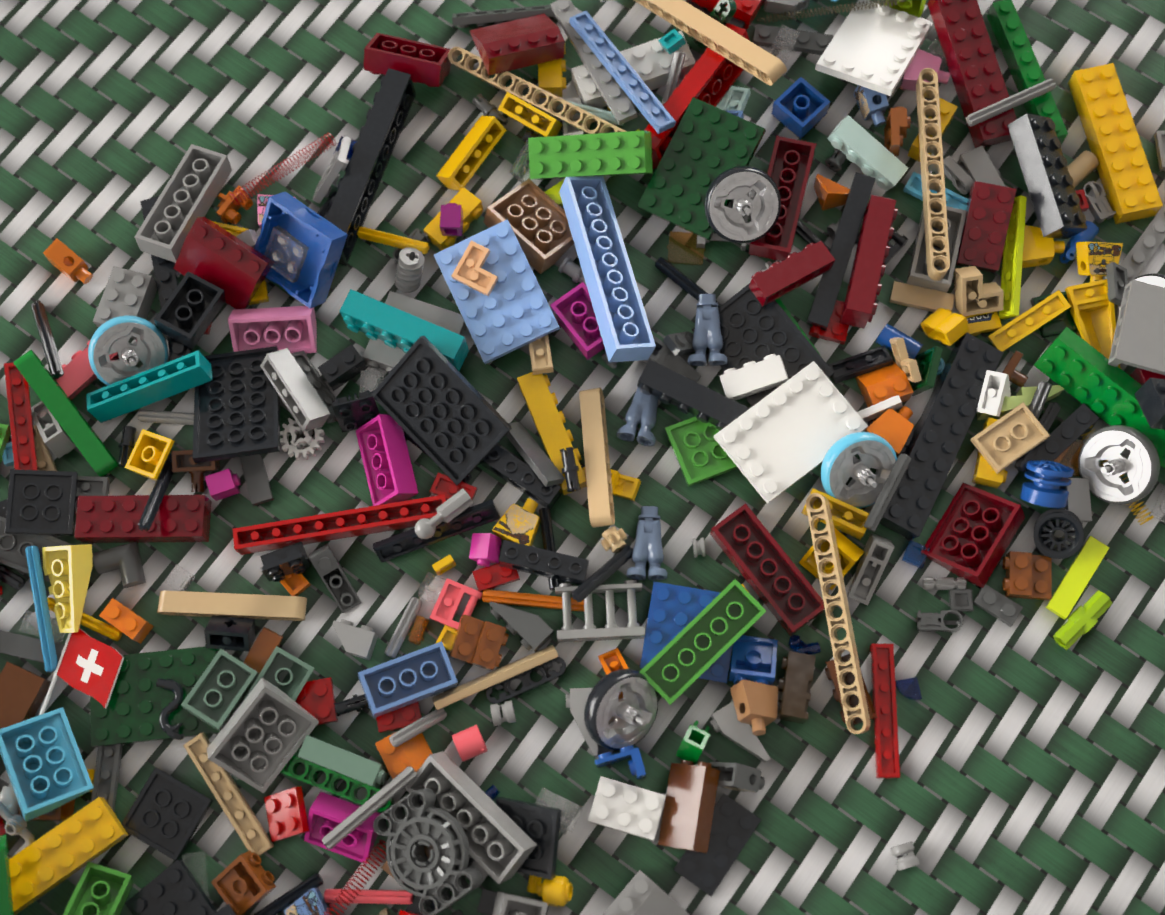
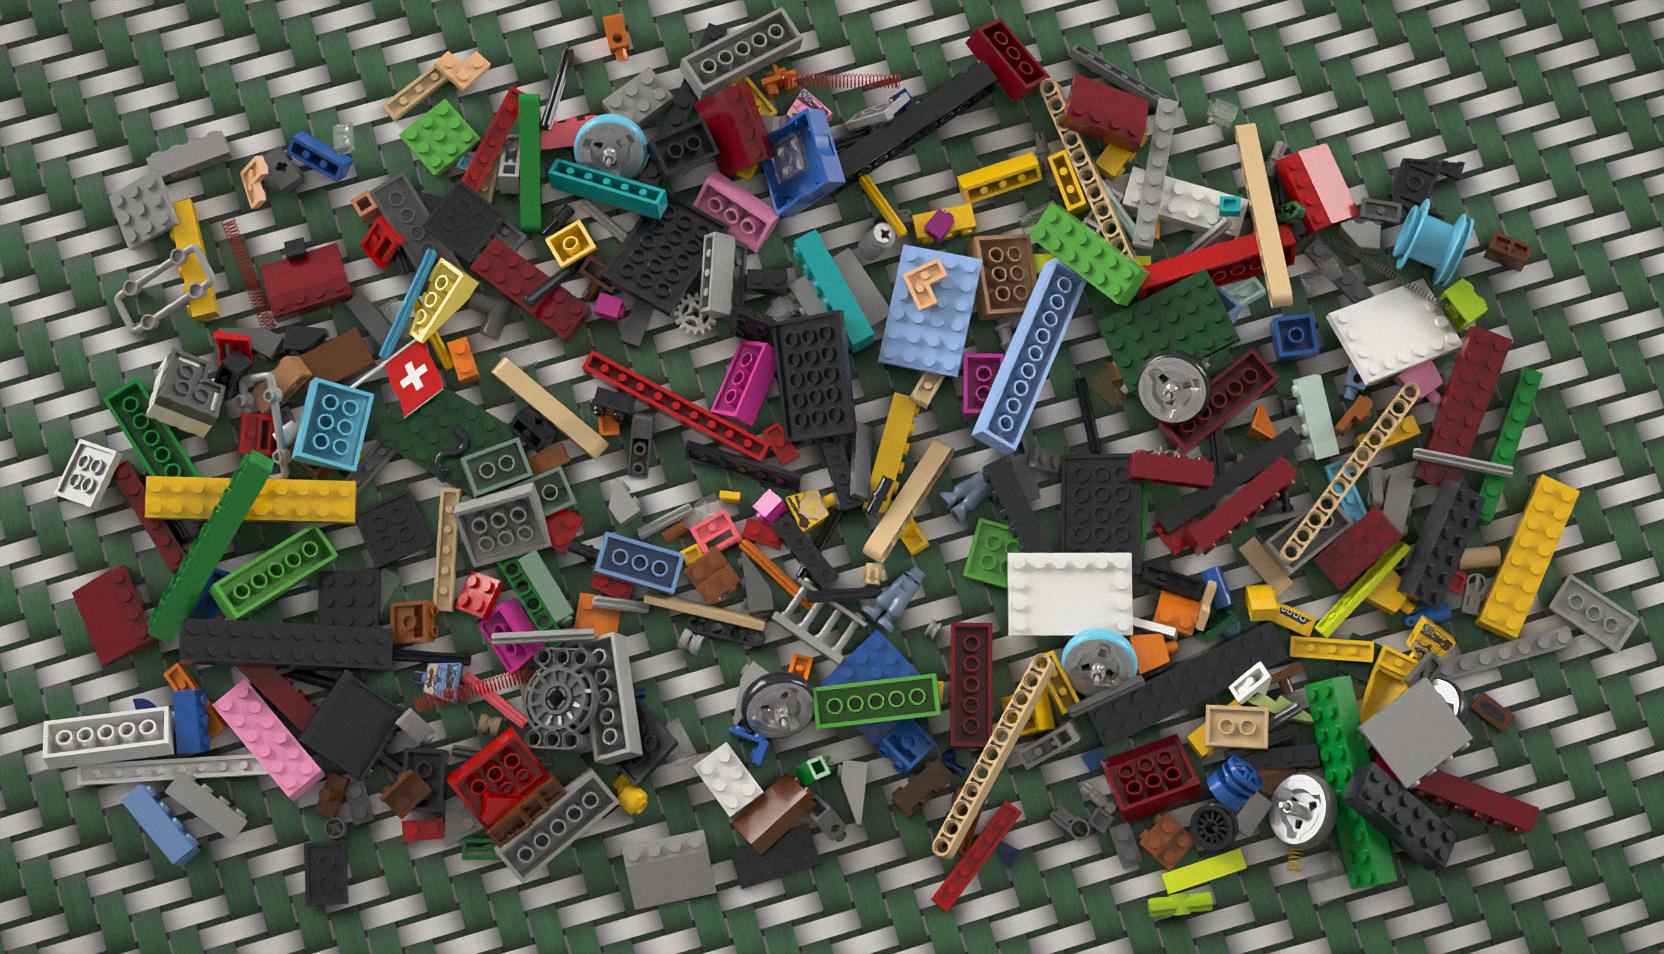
camera: 30 degrees right, 5 degrees up
light grey piece [414,489,474,539] -> none
coral piece [452,724,488,762] -> none
medium blue tile [569,11,676,134] -> none
sand blue piece [688,294,727,366] -> none
white brick [719,354,789,401] -> none
medium nougat torso [730,679,778,736] -> none
tan brick [955,266,1004,316] -> none

